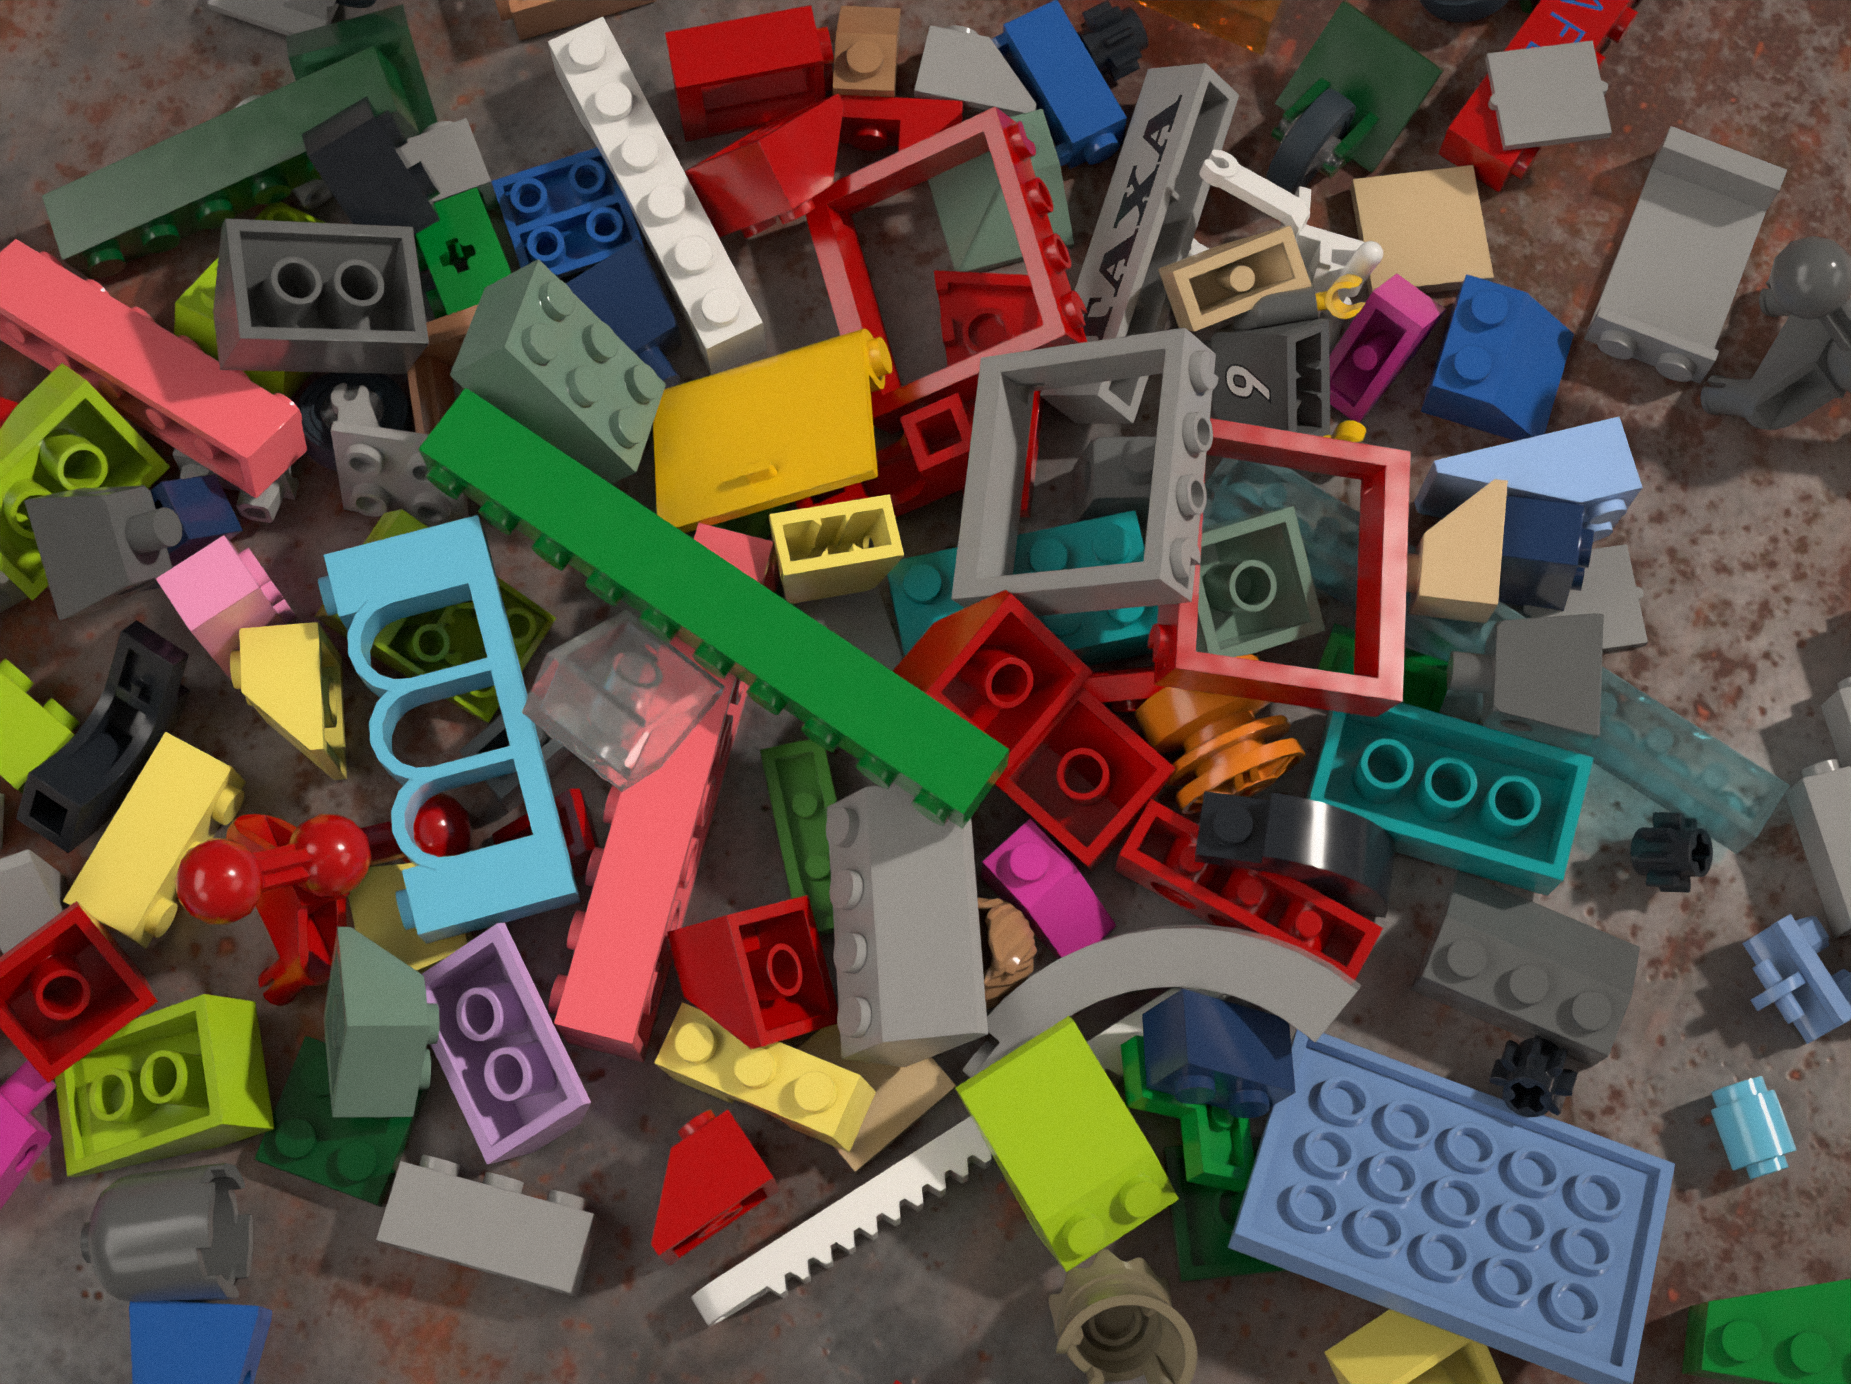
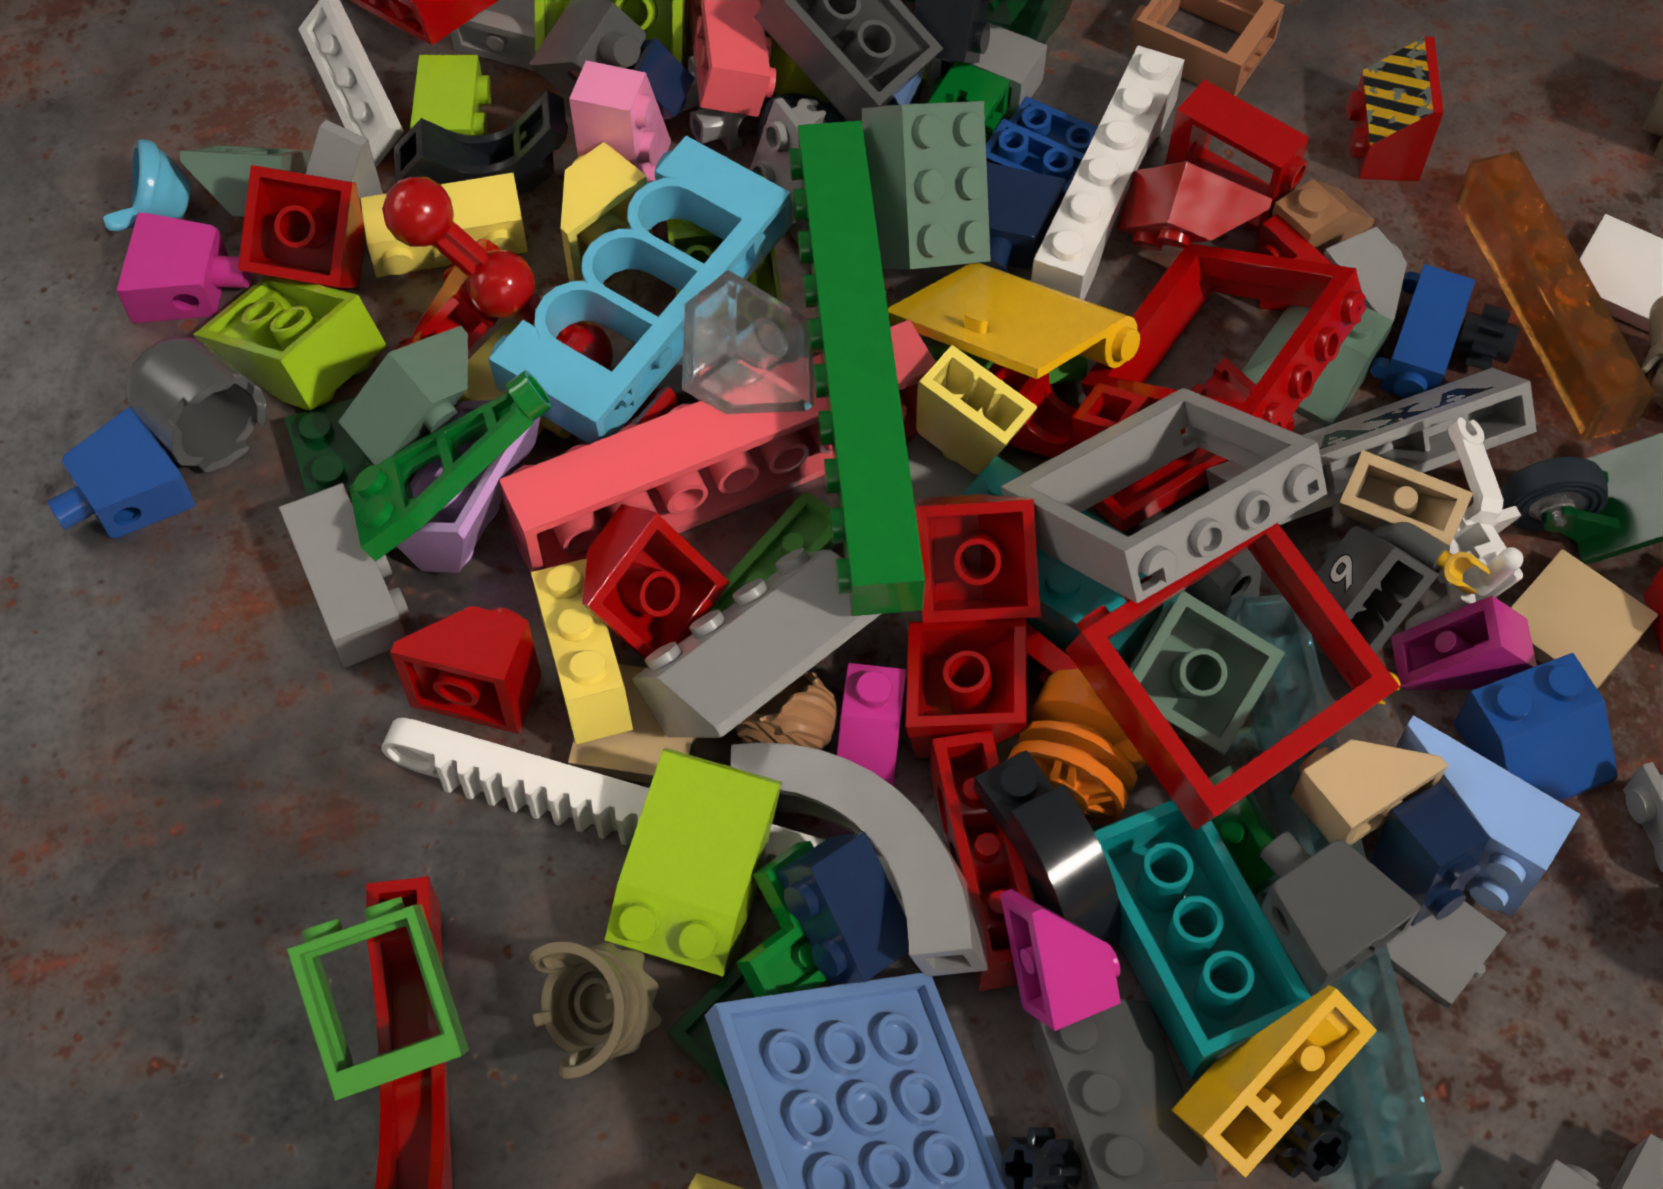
camera: 50 degrees right, 15 degrees down
none -> green plate [349,370,553,561]
none -> dark pink slope [1000,889,1121,1031]
none -> yellow slope [1171,985,1377,1178]

